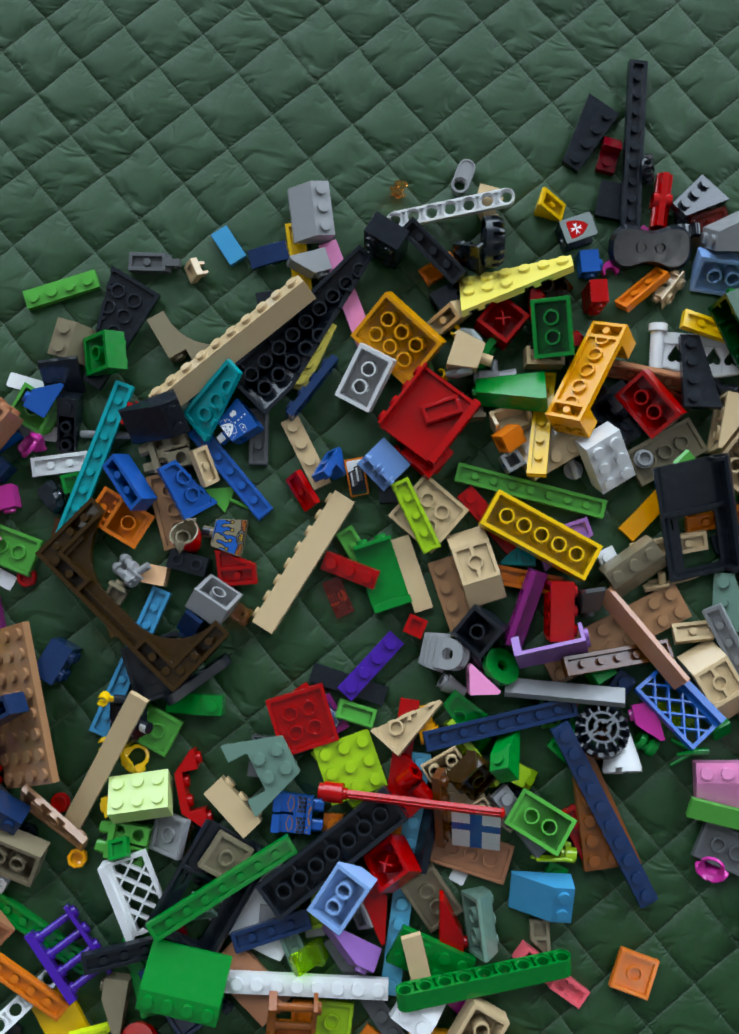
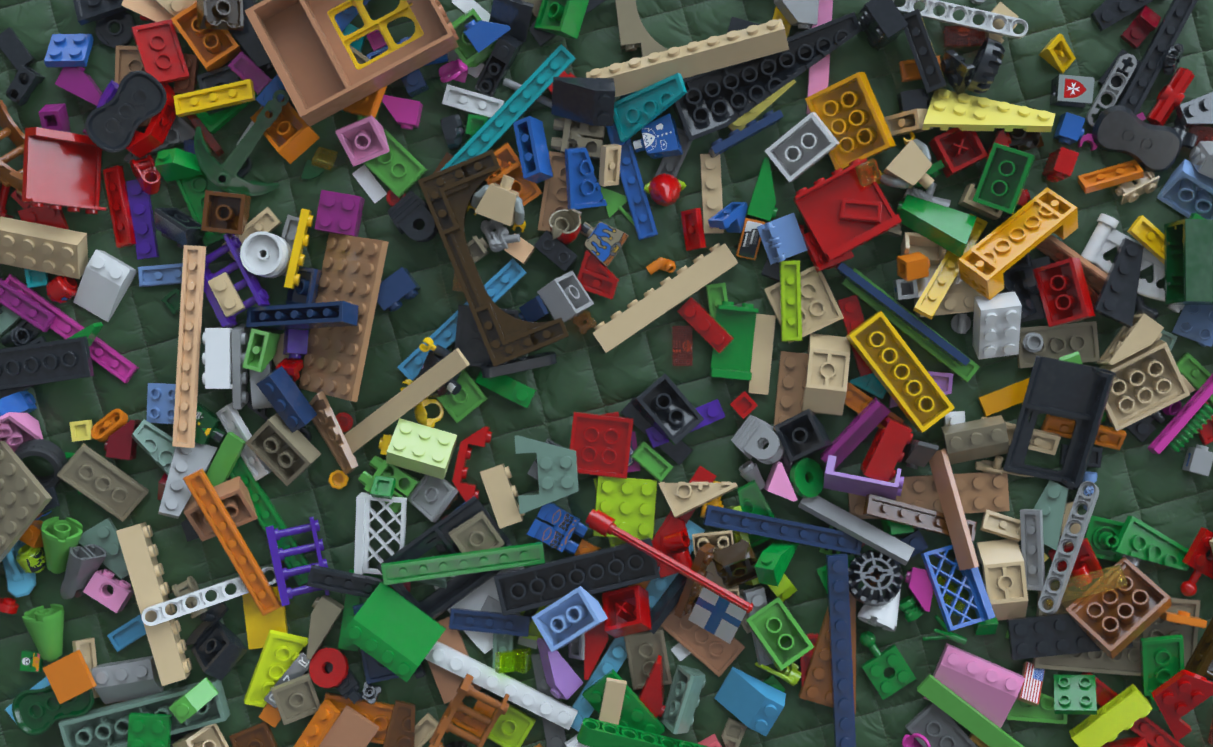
camera: 25 degrees right, 5 degrees up
none -> black piece [387,191,438,243]
none -> tan torso [467,175,526,232]
none -> black slope [631,373,704,445]
none -> red hat [644,173,686,206]
none -> orange arm [646,257,676,275]
none -> green slope [746,157,778,222]
none -> dark blue tile [834,263,970,366]
none -> clear orange plate [855,158,881,187]
none -> green plate [860,631,916,700]
none -> clear red tile [943,26,985,47]
none -> light grey beam [1086,54,1137,127]

